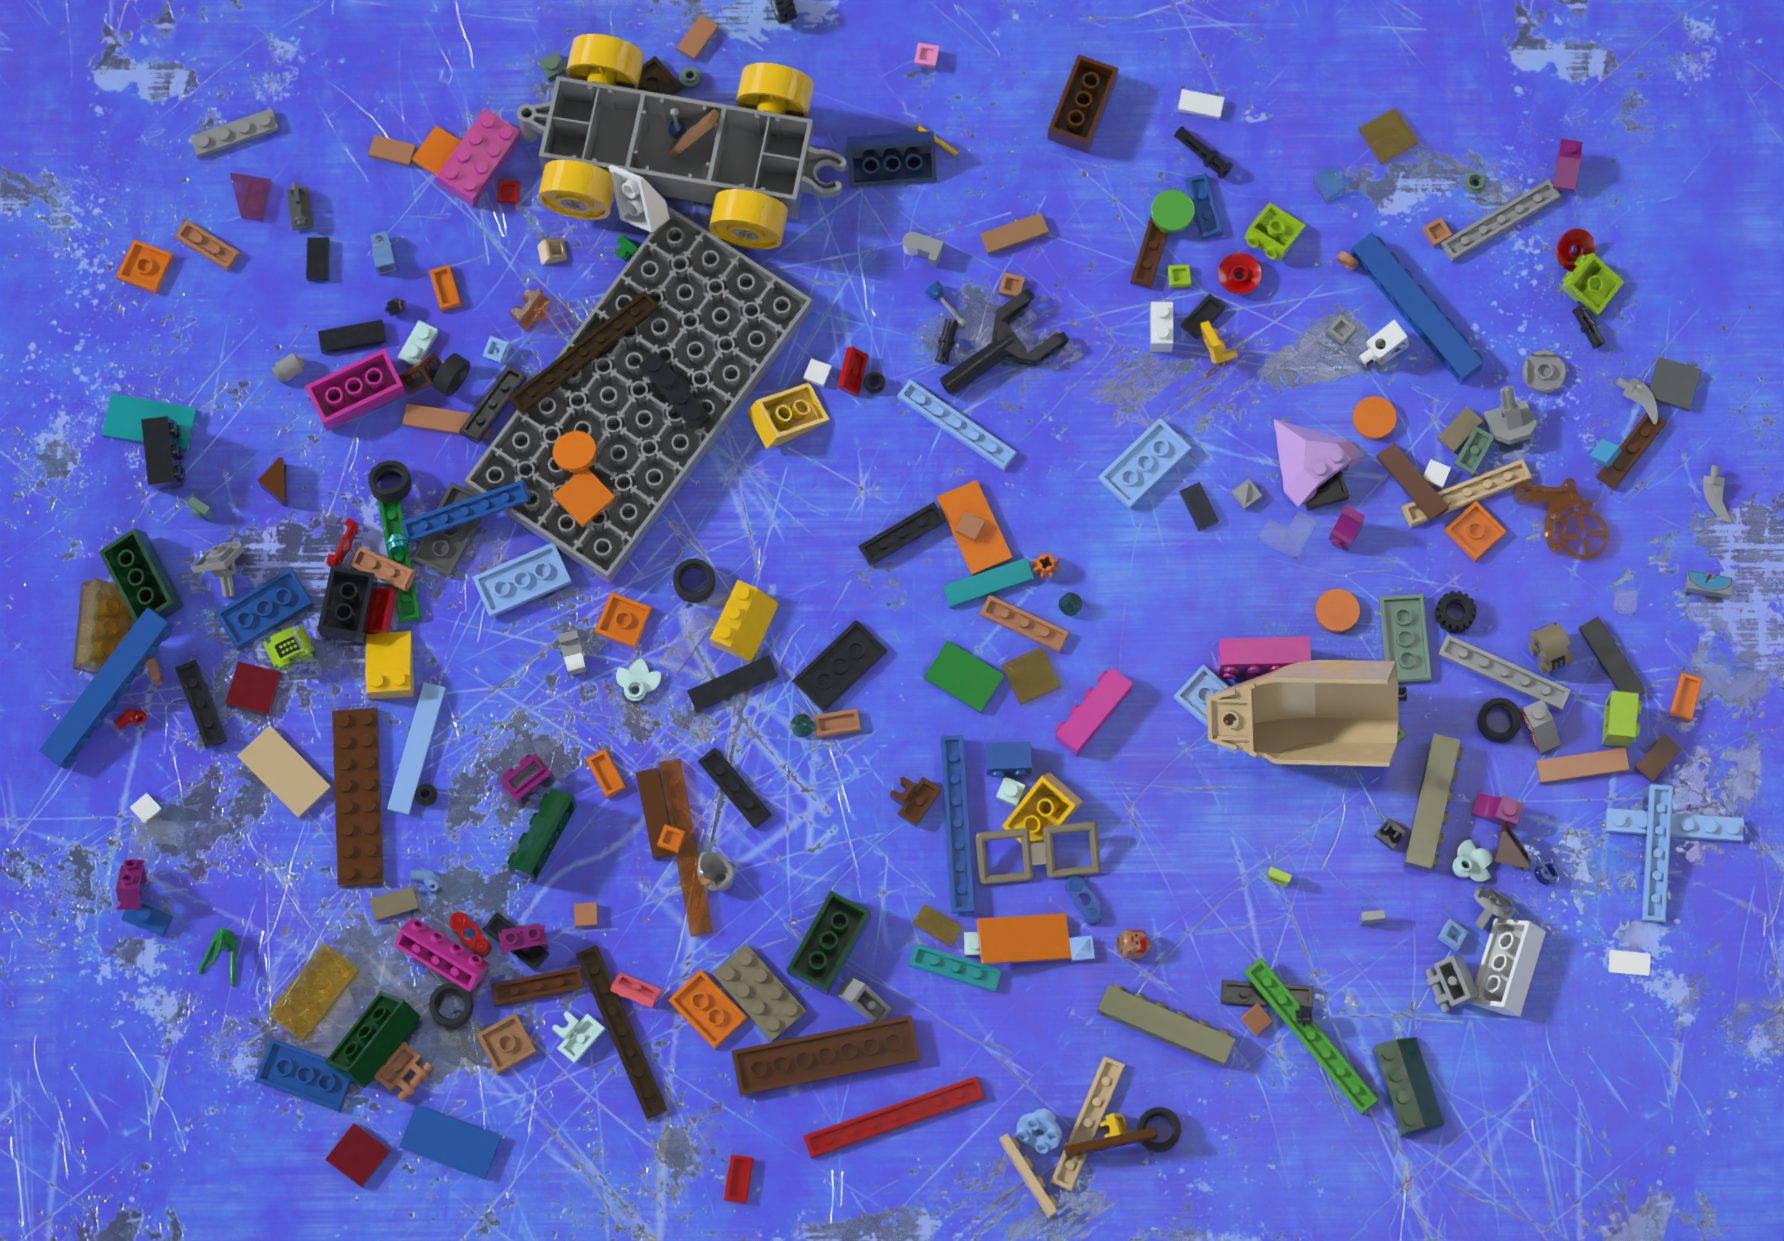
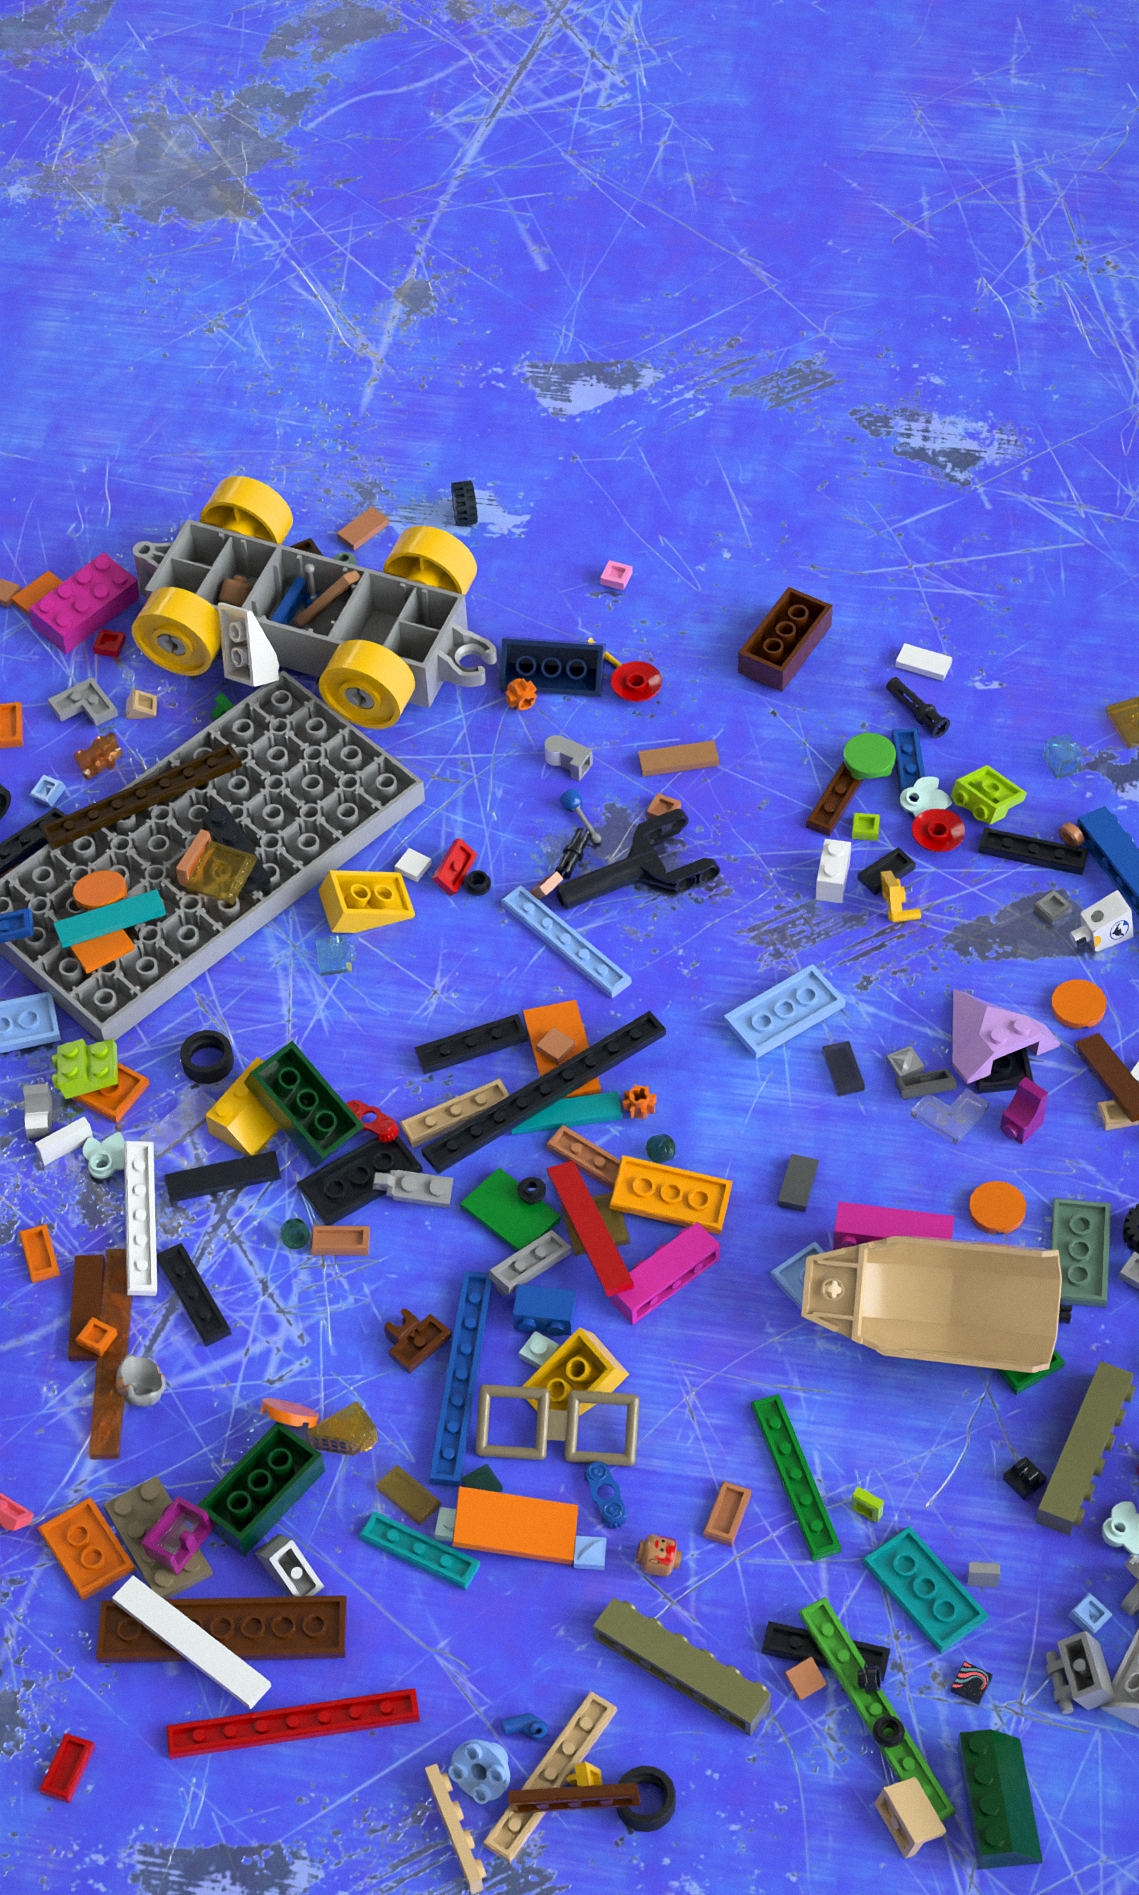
camera: 10 degrees right, 20 degrees down
none -> white tile [35,1117,93,1166]
none -> light grey plate [48,677,118,726]
none -> lime plate [52,1038,118,1099]
none -> teal tile [53,889,166,949]
none -> white tile [112,1576,271,1709]
none -> white tile [124,1141,157,1296]
none -> magenta window [141,1496,214,1576]
none -> nougat tile [176,829,213,887]
none -> clear yellow tile [186,841,258,905]
none -> medium nougat head [218,575,253,608]
none -> dark green brick [244,1041,364,1168]
none -> tile [259,1398,319,1428]
none -> blue tile [270,576,307,626]
none -> clear yellow slope [307,1401,378,1456]
none -> clear light blue brick [315,934,356,976]
none -> red piece [346,1100,399,1142]
none -> light grey hinge [373,1170,454,1208]
none -> tan tile [400,1079,510,1148]
none -> black plate [421,1011,666,1174]
none -> tile [461,1464,503,1493]
none -> light grey hinge [488,1230,571,1297]
none -> blue arm [502,1713,548,1740]
none -> orange gear [505,678,537,710]
none -> black plate [517,1177,546,1205]
none -> tile [530,871,563,899]
none -> red tile [547,1160,634,1297]
none -> light orange tile [609,1155,733,1235]
none -> red dish [611,661,662,702]
none -> nougat tile [703,1481,752,1546]
none -> green tile [751,1394,842,1561]
none -> dark grey tile [778,1154,819,1212]
none -> teal tile [862,1525,989,1655]
none -> black plate [873,1715,905,1748]
none -> tan panel [874,1777,946,1859]
none -> dark grey tile [895,1068,957,1099]
none -> light aqua plate [899,776,952,818]
none -> tile [951,1661,993,1705]
none -> black tile [978,827,1089,875]

